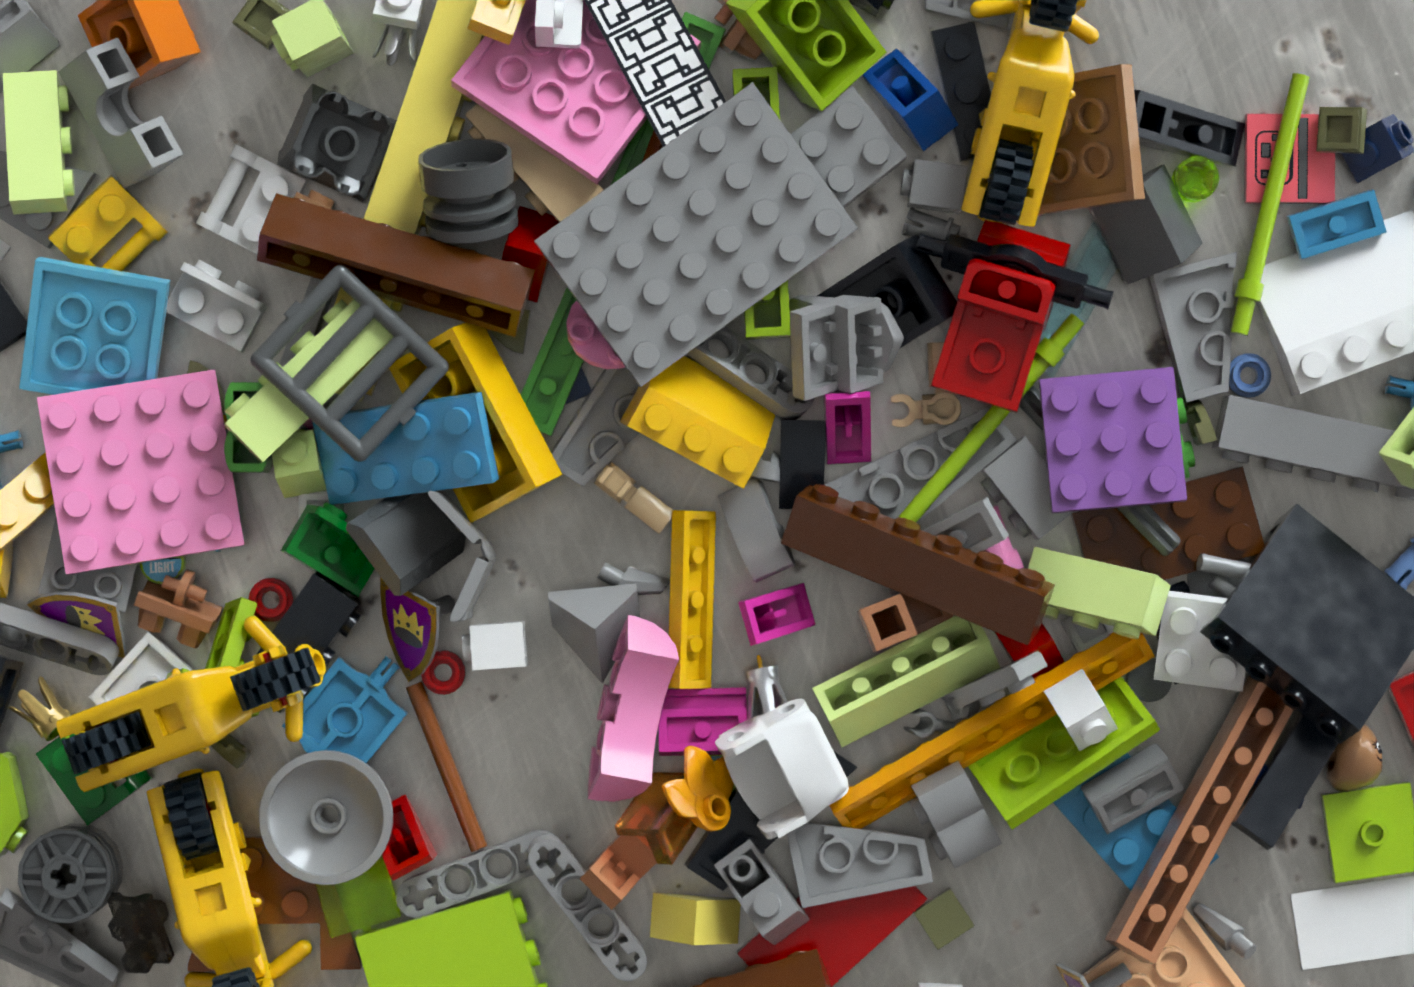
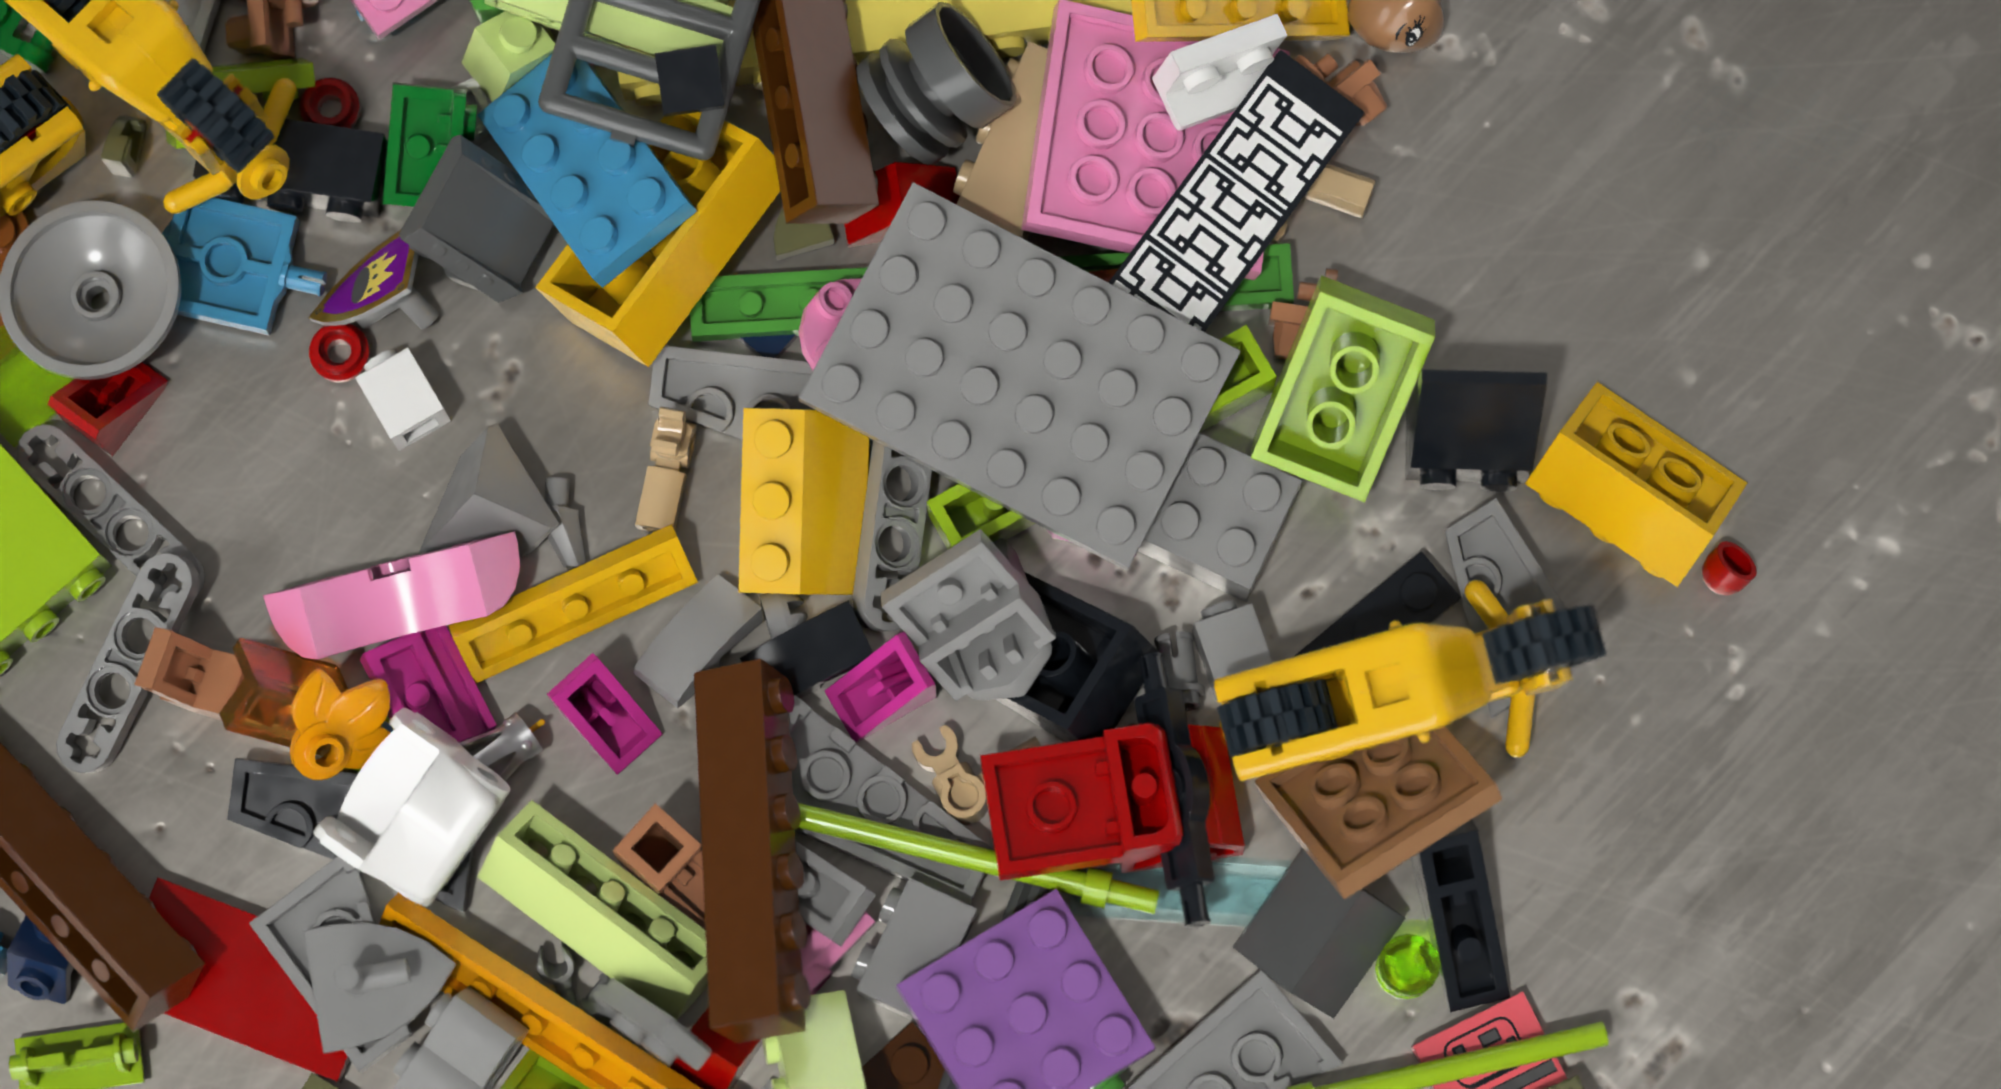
camera: 70 degrees right, 10 degrees down
dark orange bar [406,681,487,852] -> none
light grey piece [428,491,496,622] -> none
light yellow slope [650,892,741,945] -> none
light grey slope [714,839,810,945] -> none
blue slope [862,48,959,151] -> none
none -> light grey shield [303,922,457,1054]
none -> black tile [655,45,725,117]

